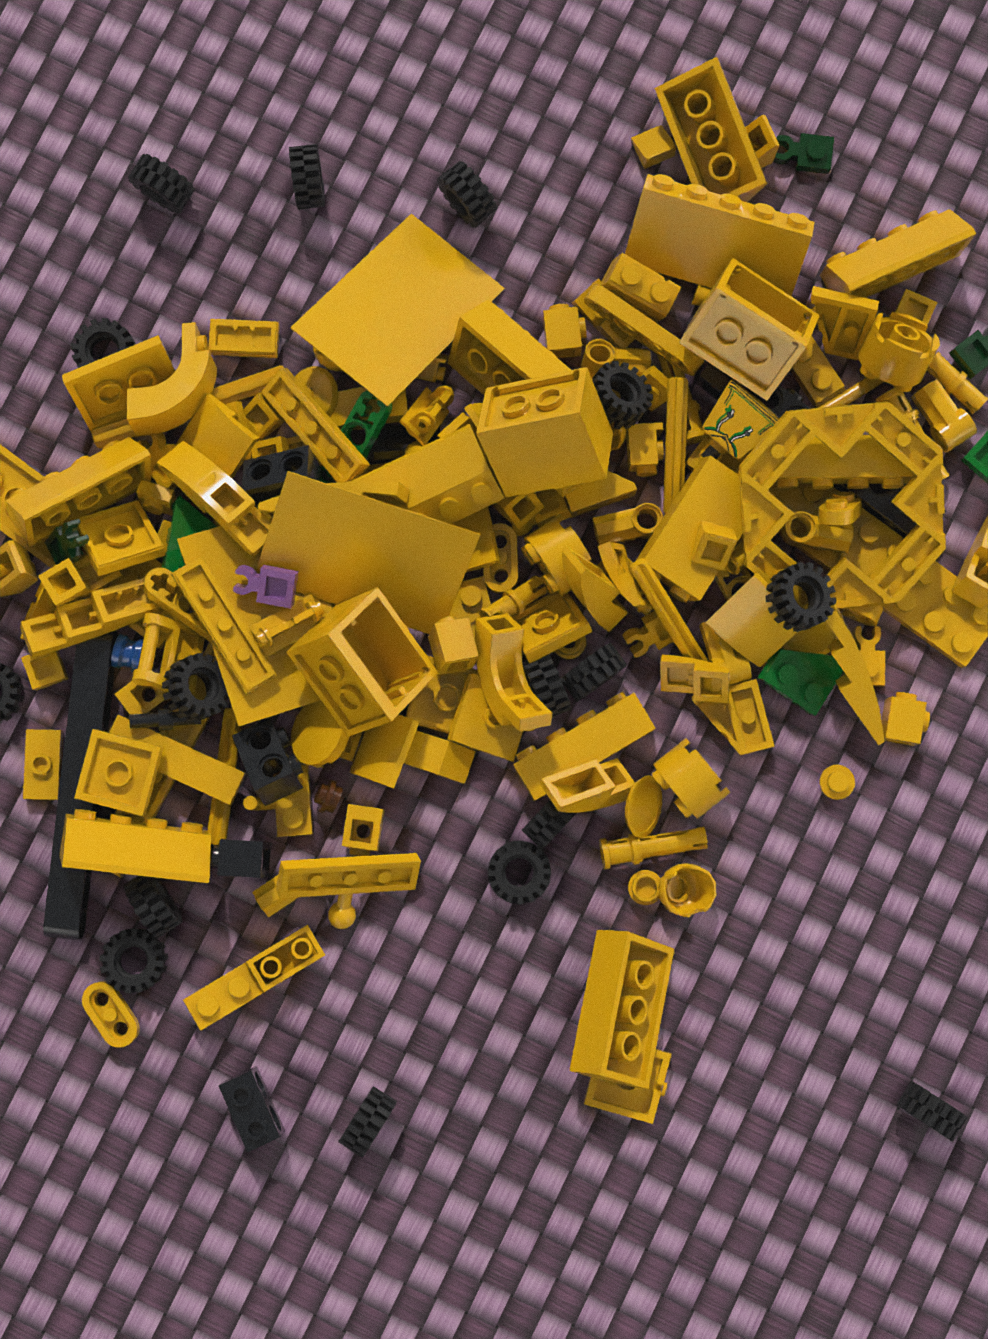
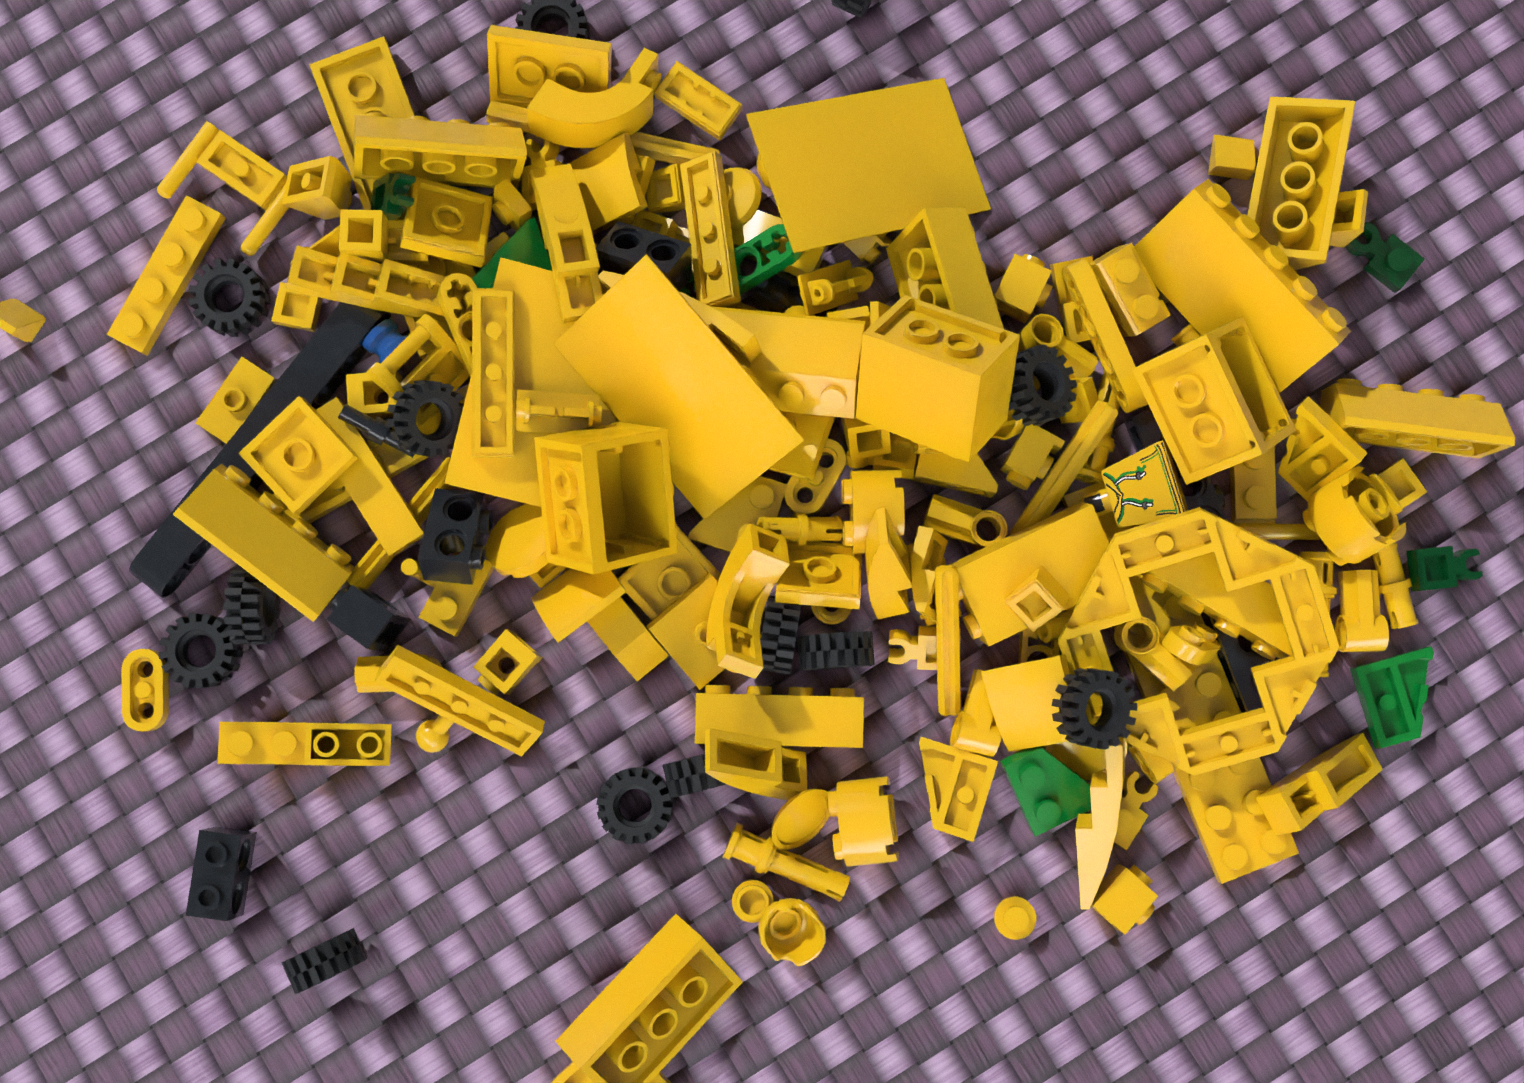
camera: 35 degrees right, 0 degrees up
medium lavender plate [233,565,299,609] -> none
reddish brown plate [314,779,343,814] -> none
yellow brick [428,616,479,675] -> none
black tyre [437,161,498,228] -> none
yellow slope [660,654,729,703] -> none

